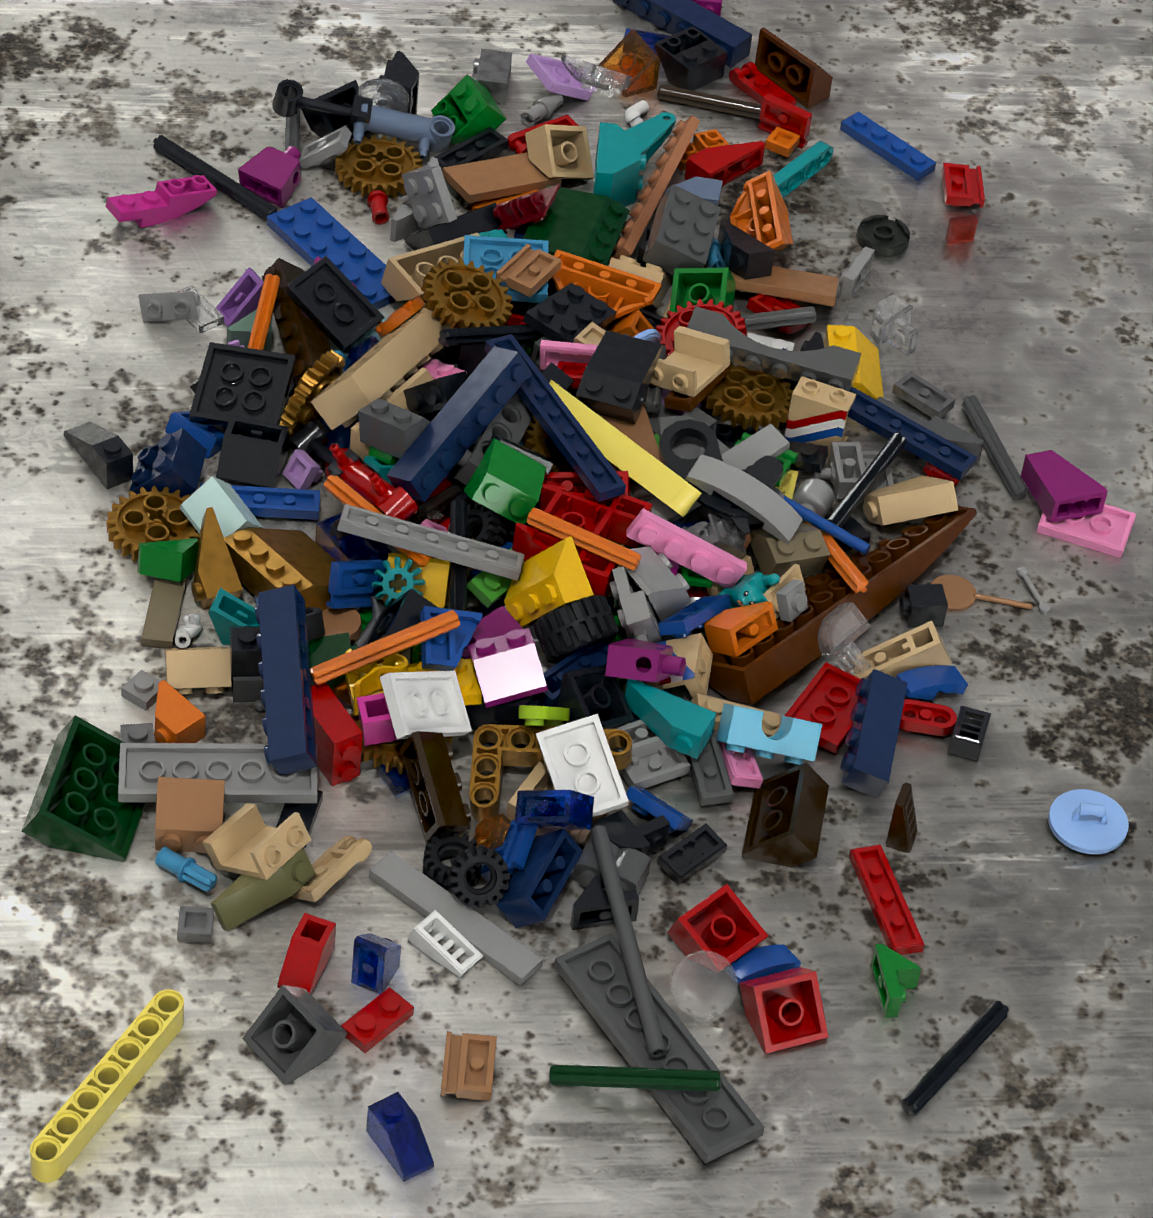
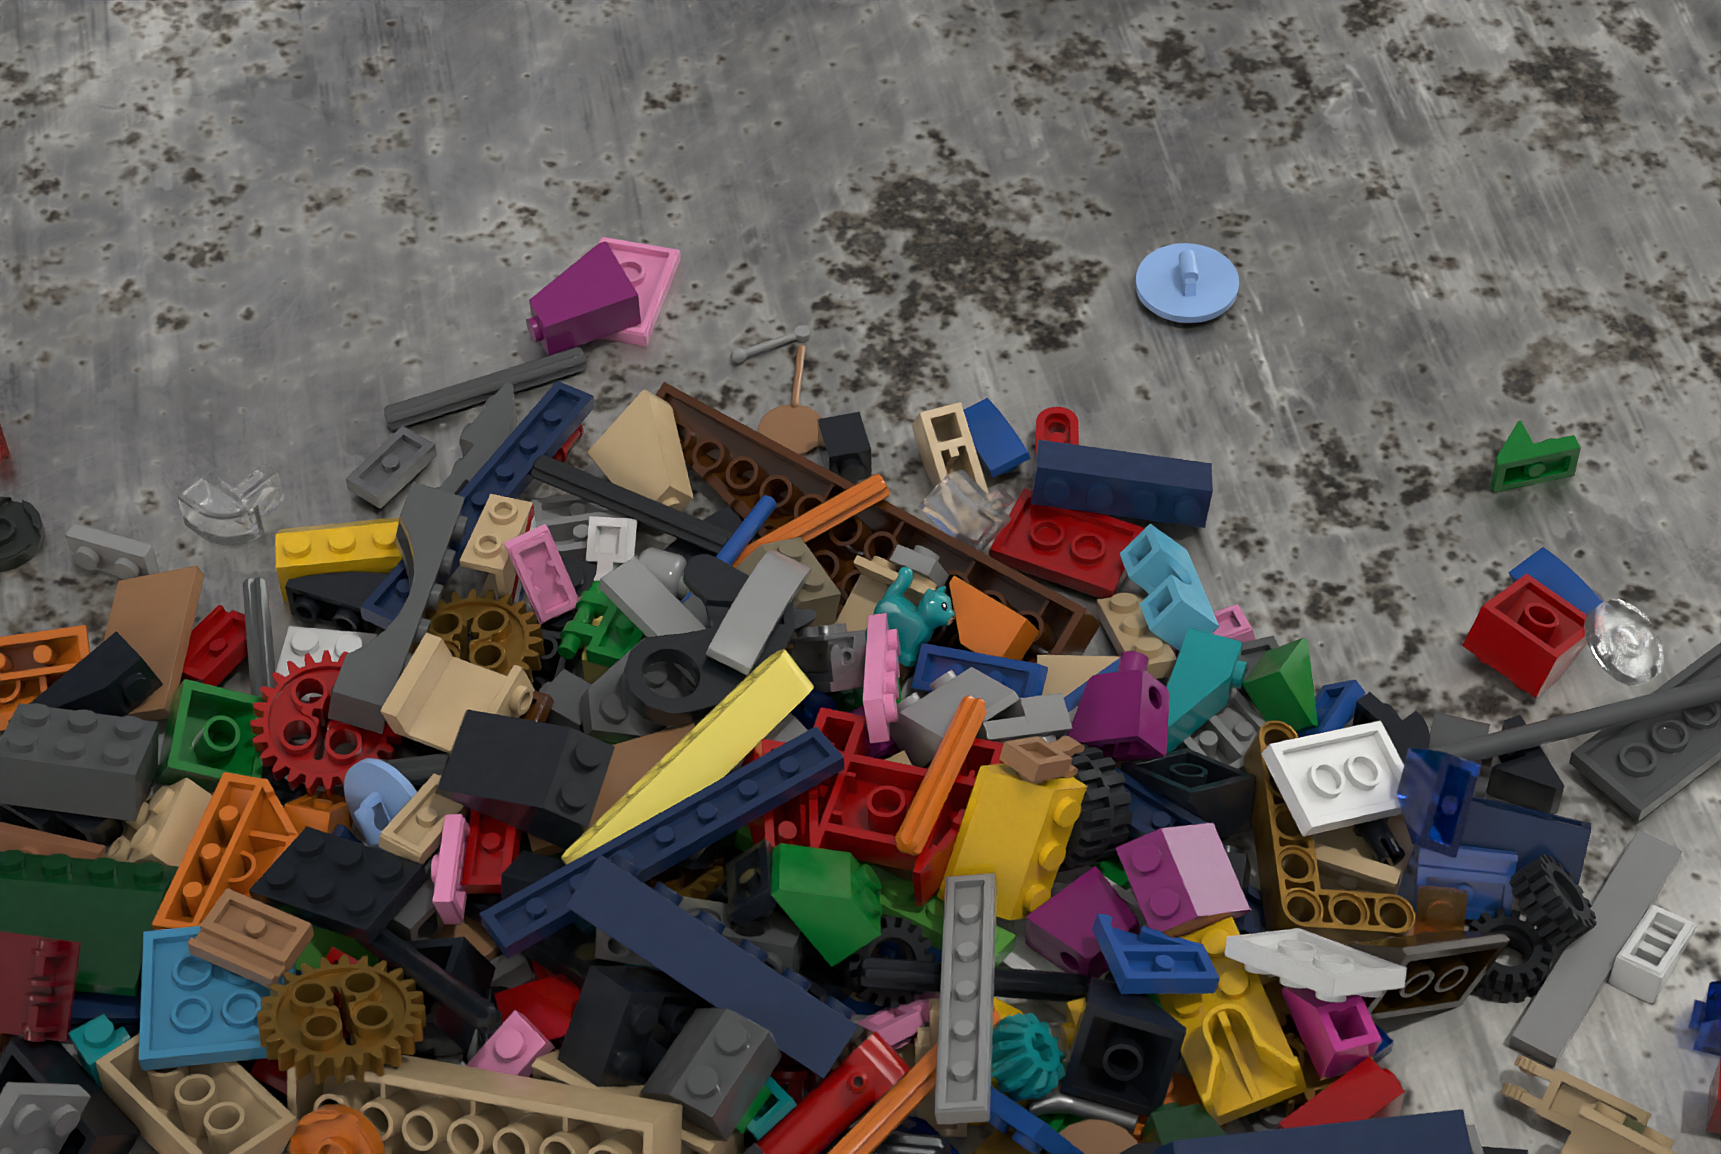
camera: 90 degrees left, 5 degrees up
orange axle [310,610,460,685] -> none
lime plate [519,705,570,727] -> none
black plate [656,823,728,885] -> none
red slope [739,967,828,1054] -> none
dark brown slope [742,762,829,867] -> none
red tile [849,844,925,955] -> none
dark brown slope [885,782,918,853] -> none
black axle [901,1001,1009,1115] -> none
black slope [948,705,991,761] -> none
none -> bright pink plate [504,524,579,625]
none -> white plate [586,516,637,581]
none -> medium nougat plate [999,736,1085,784]
none -> green slope [1243,638,1318,734]

